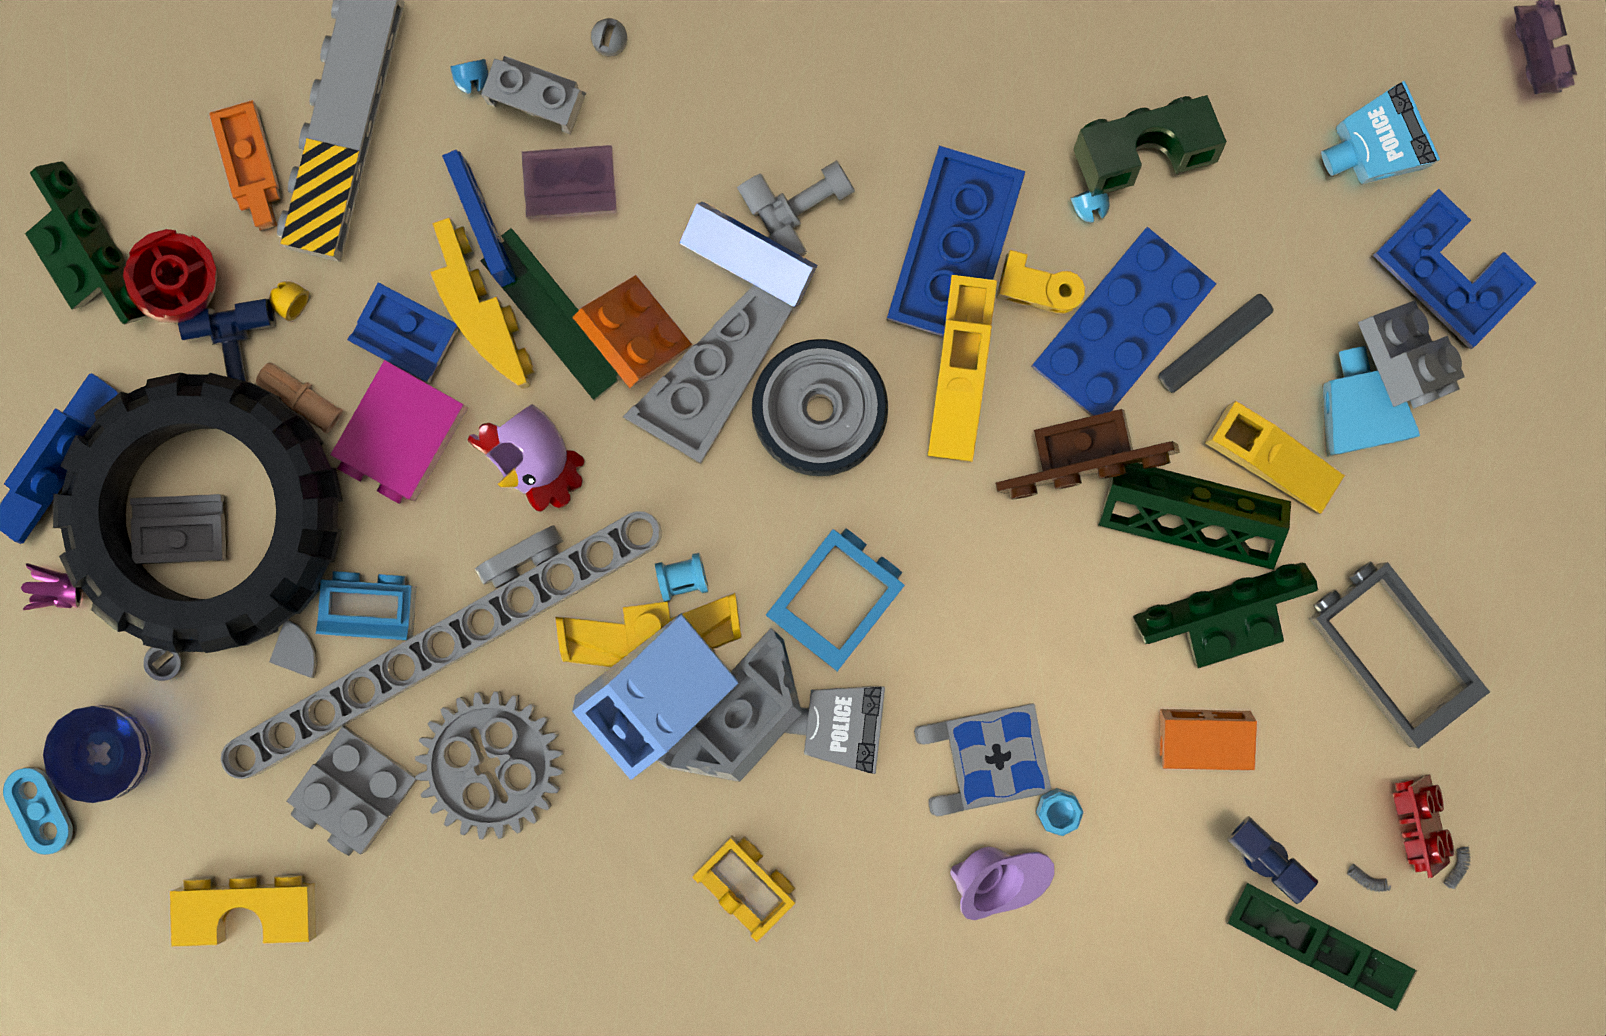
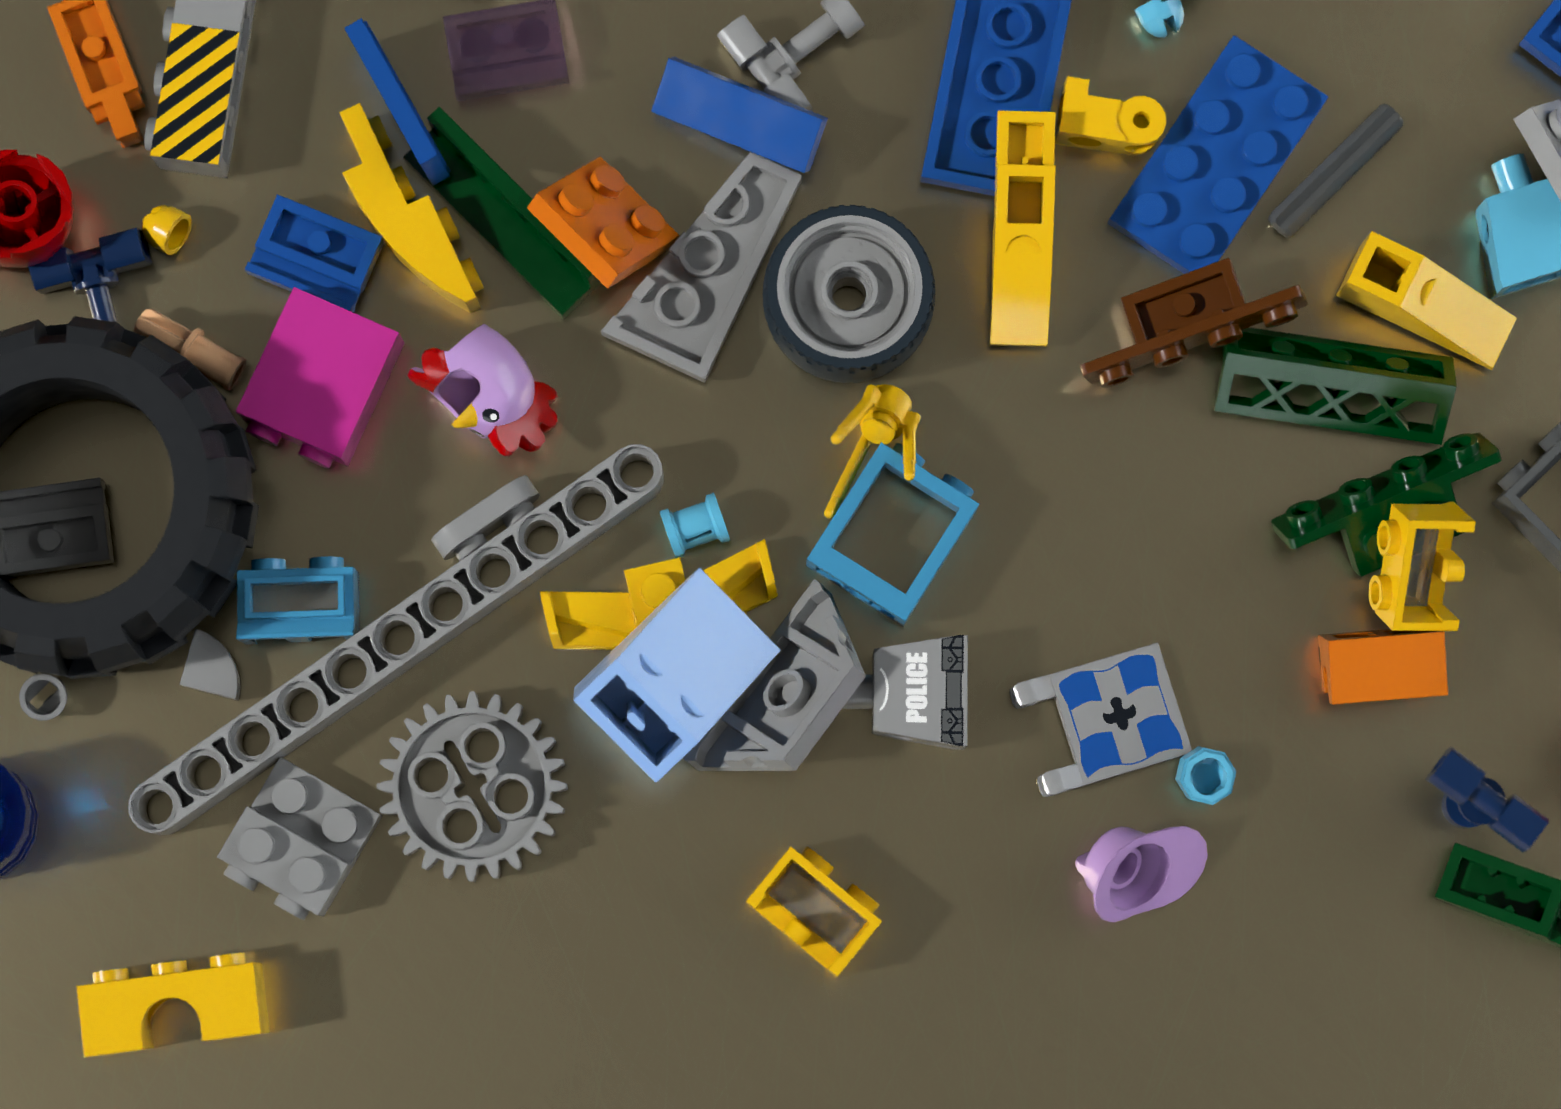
camera: 10 degrees left, 5 degrees down
none -> yellow plant [824,384,921,518]
none -> yellow window [1368,502,1476,631]

